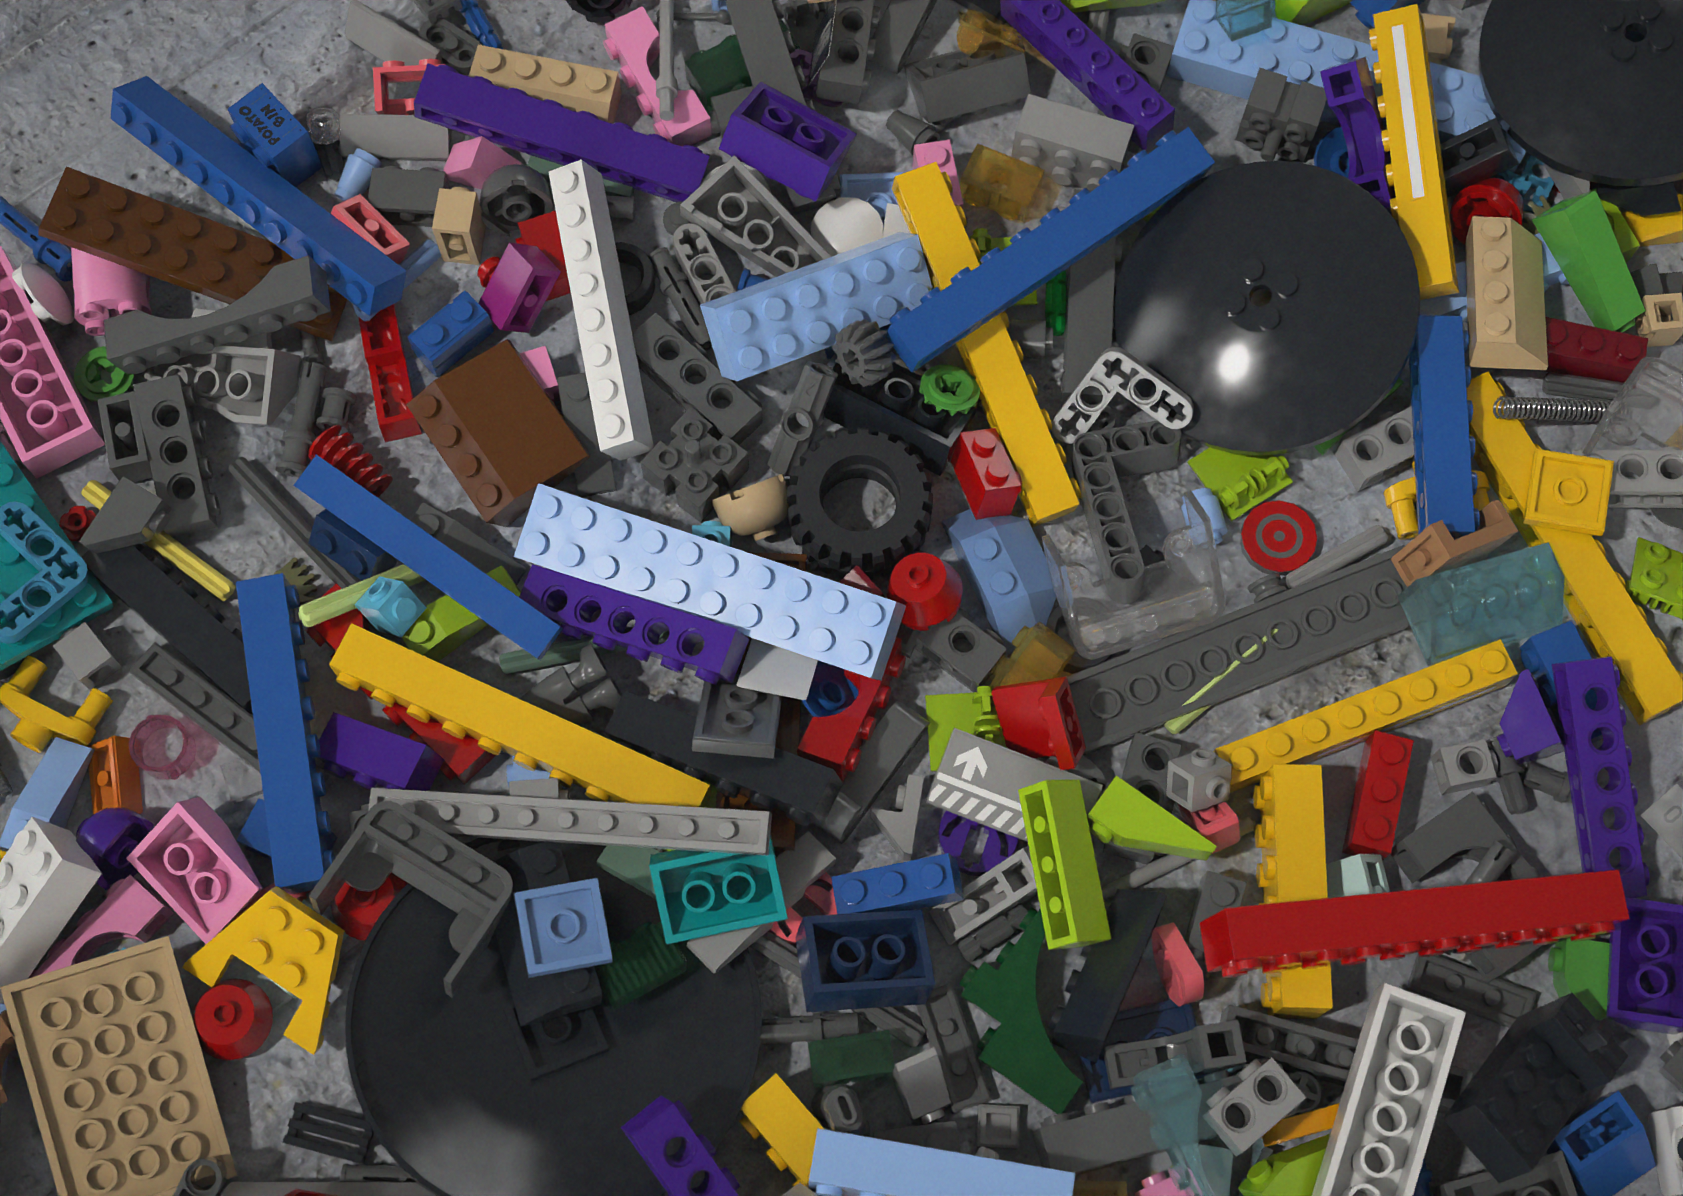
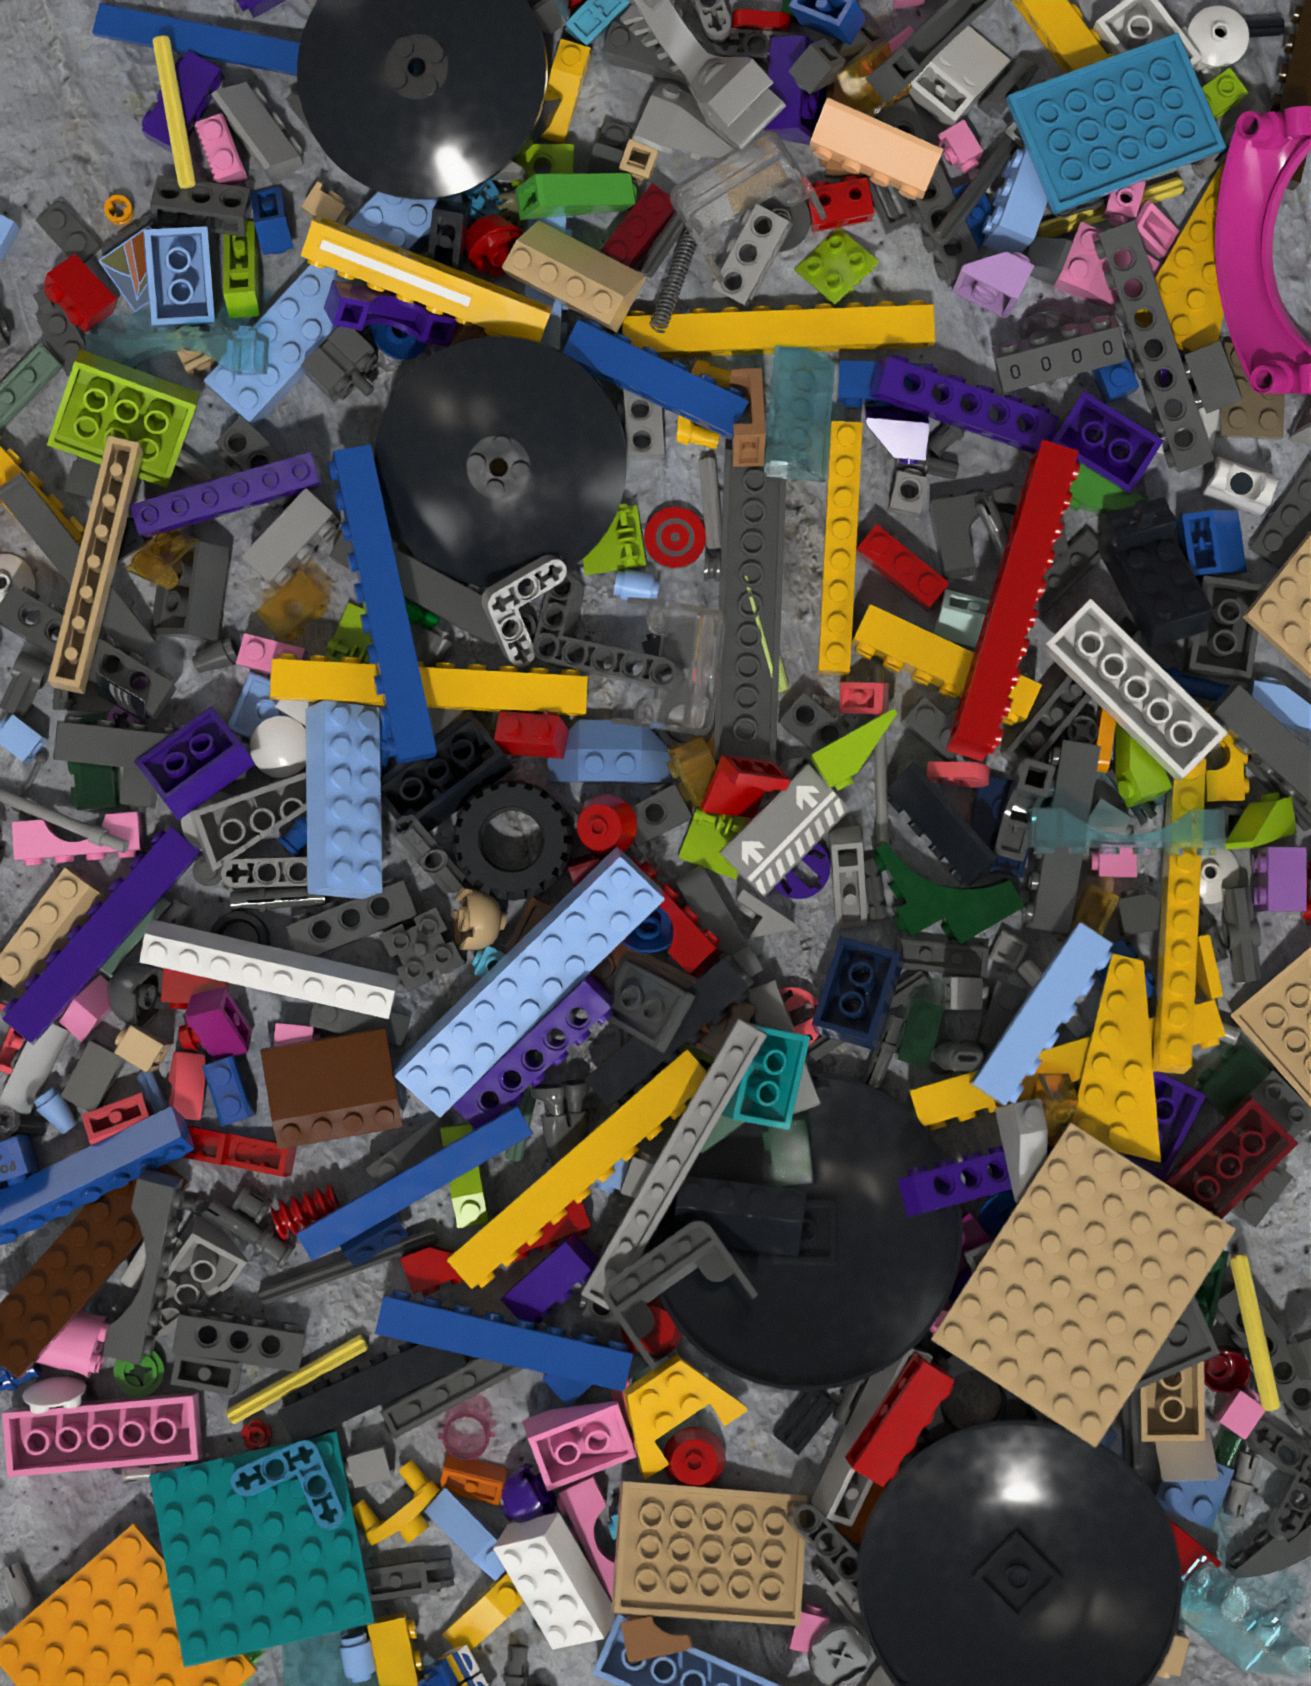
camera: 65 degrees left, 15 degrees up
dark grey slope [79,476,172,554] -> none
olive piece [274,557,317,605] -> none
yellowish green axle [298,564,426,627] -> none
medium azure brick [354,576,427,637] -> none
medium blue plate [514,878,612,978] -> none
white sticker [737,638,818,700] -> none
blue brick [831,853,964,914] -> none
dark grey gear [832,319,897,387] -> none
bright green gear [919,365,980,416] -> none
lime brick [1018,779,1111,950] -> none
light grey brick [1166,749,1232,812] -> none
light grey brick [1202,1057,1306,1156] -> none
yellow tile [1523,449,1614,536] -> none
none -> coral slope [168,1051,205,1120]

